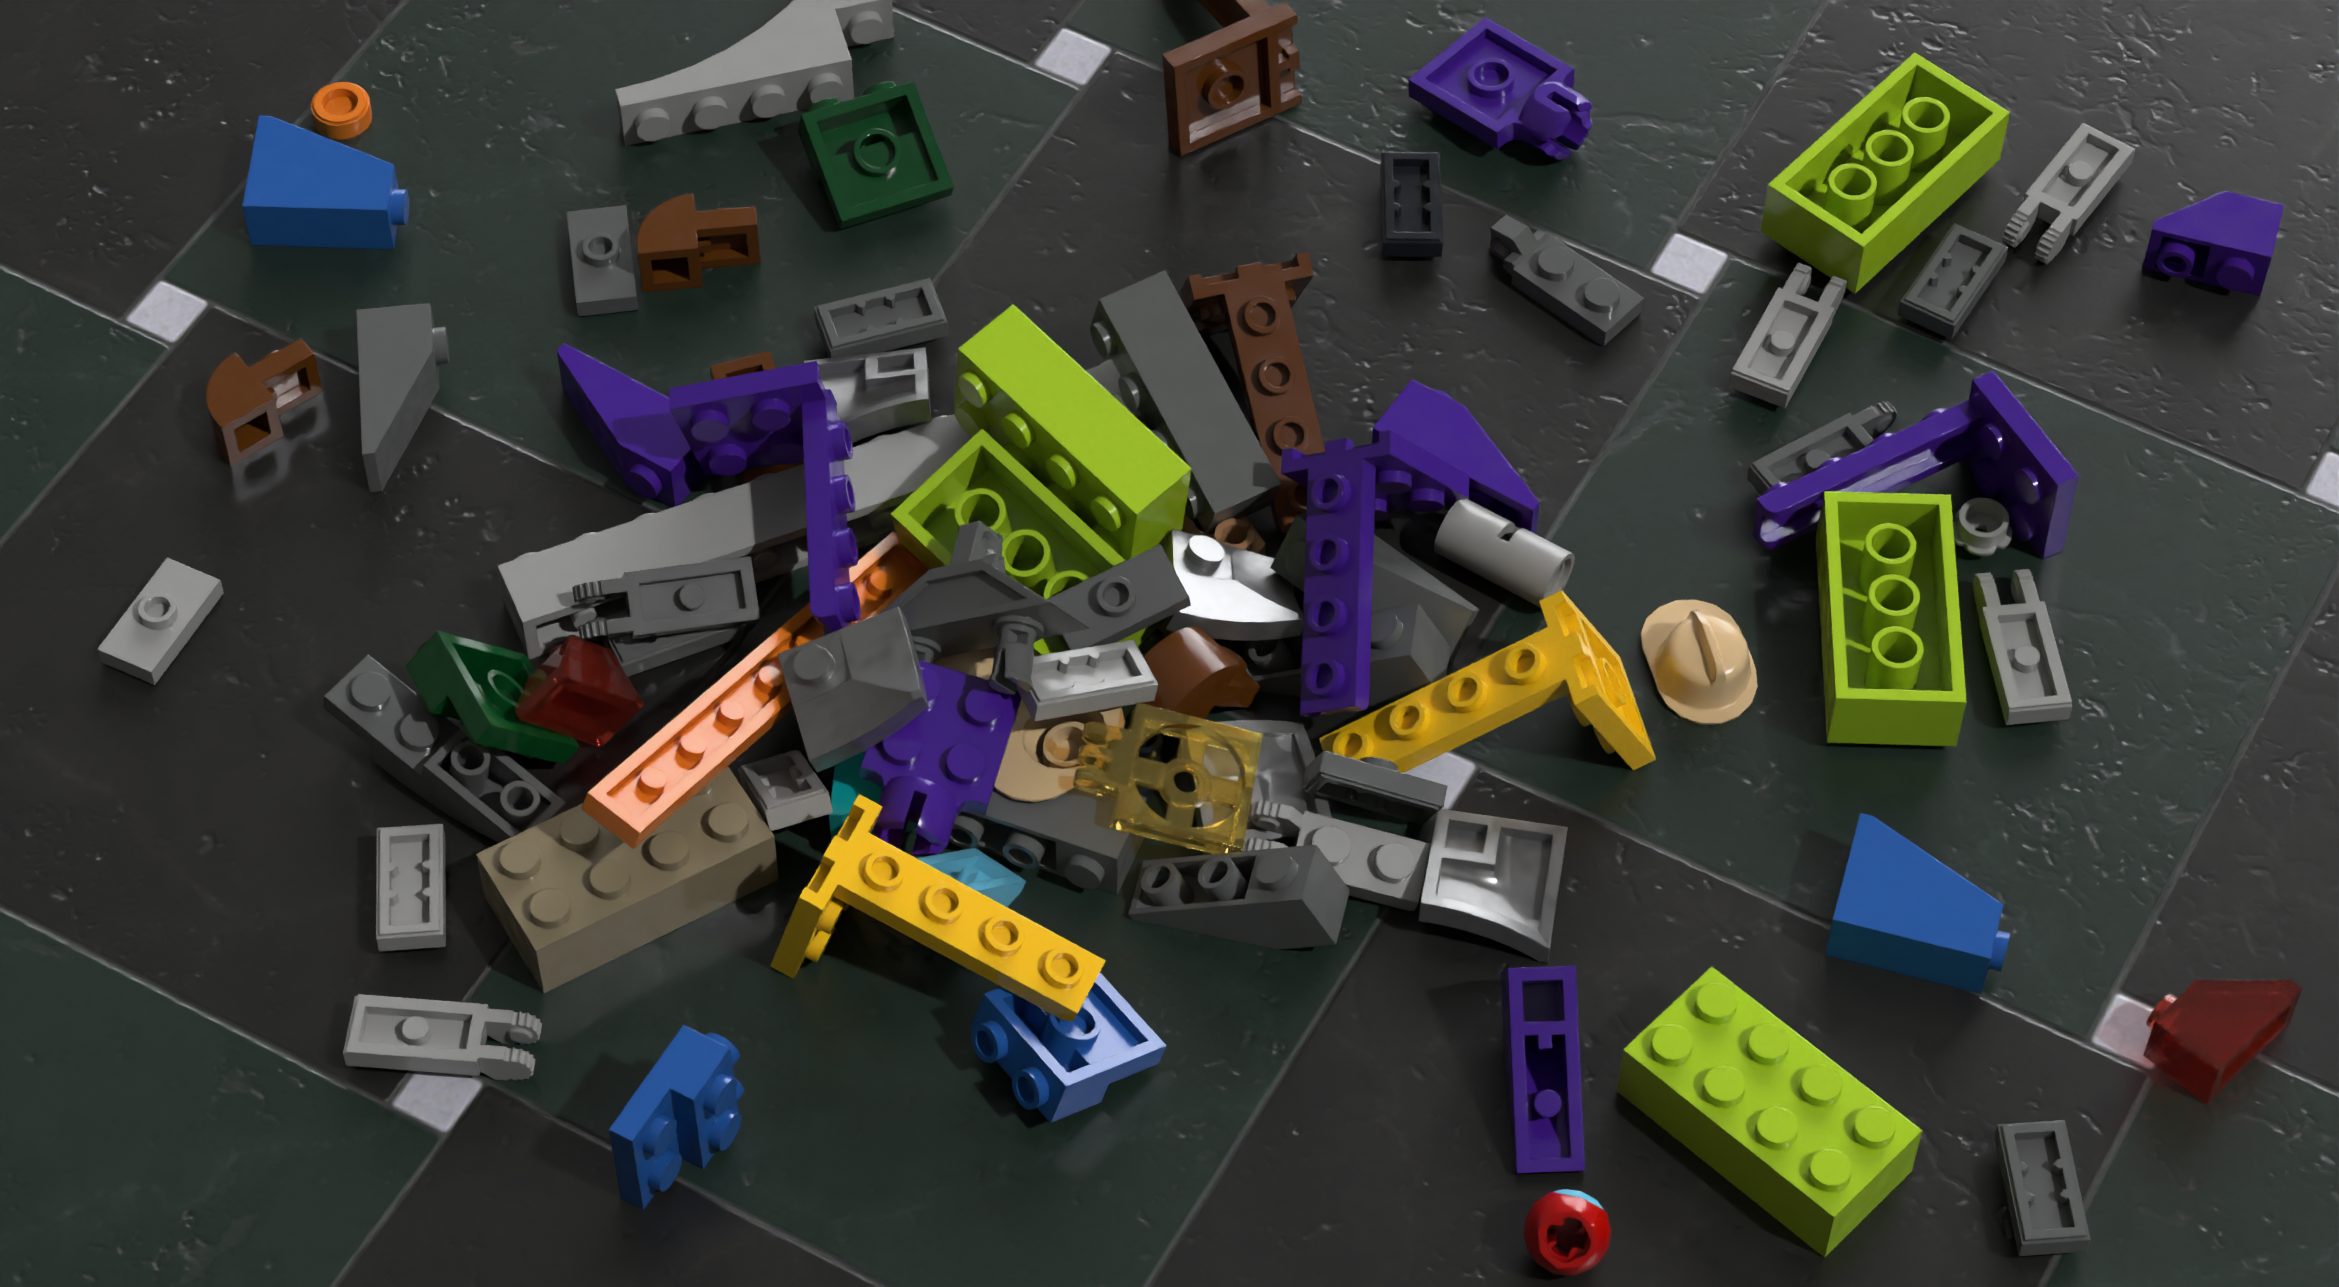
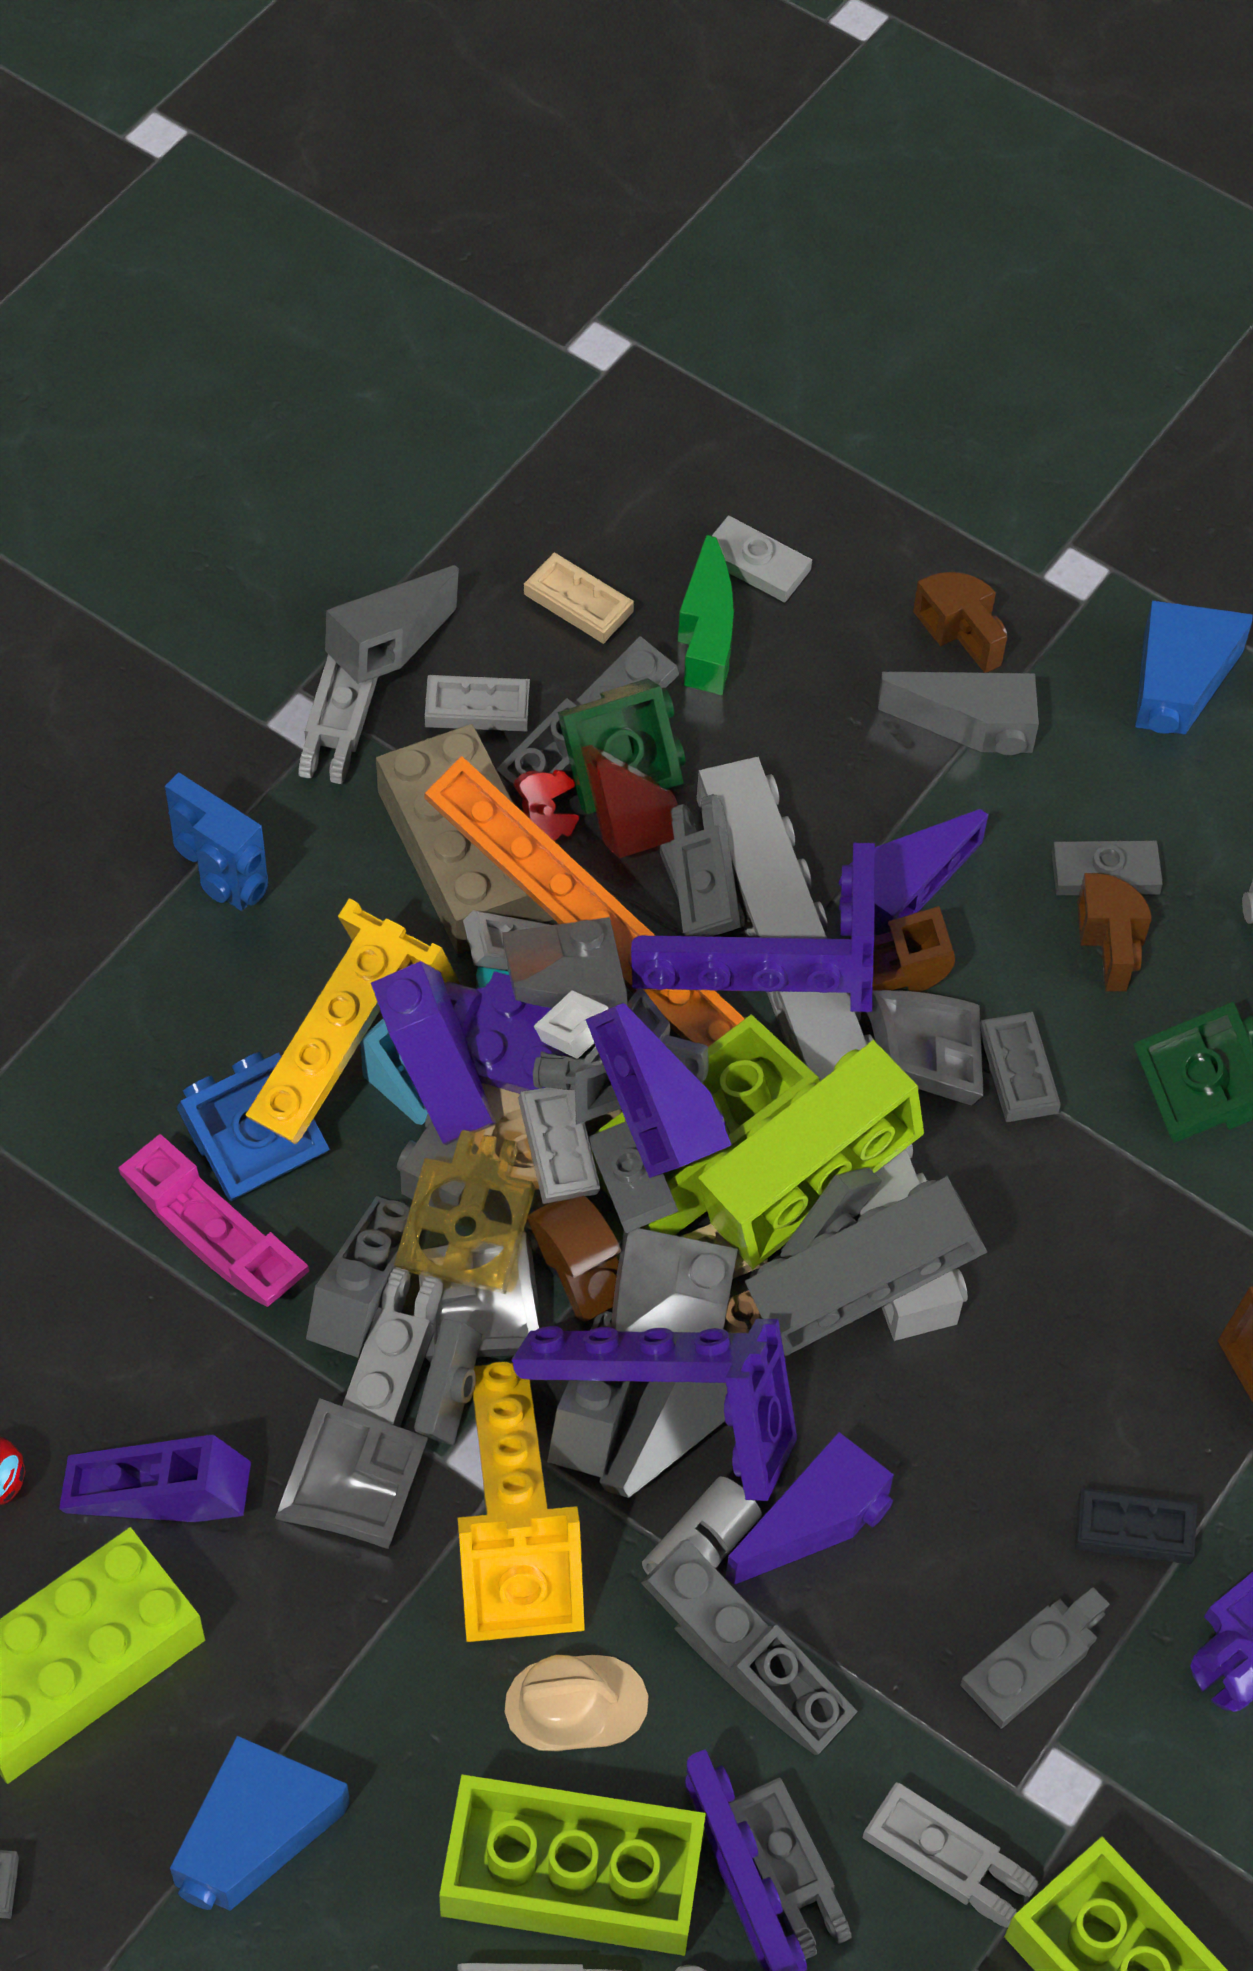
camera: 95 degrees right, 5 degrees up
reddish brown bracket [1178,252,1325,536] -> none
none -> dark pink slope [118,1134,309,1307]
none -> dark grey slope [325,565,459,684]
none -> dark purple slope [371,961,496,1145]
none -> red piece [513,769,579,841]
none -> tan plate [524,552,634,644]
none -> white plate [534,990,609,1059]
none -> dark purple slope [585,1003,732,1178]
none -> dark grey slope [641,1539,858,1755]
none -> green slope [678,535,734,695]

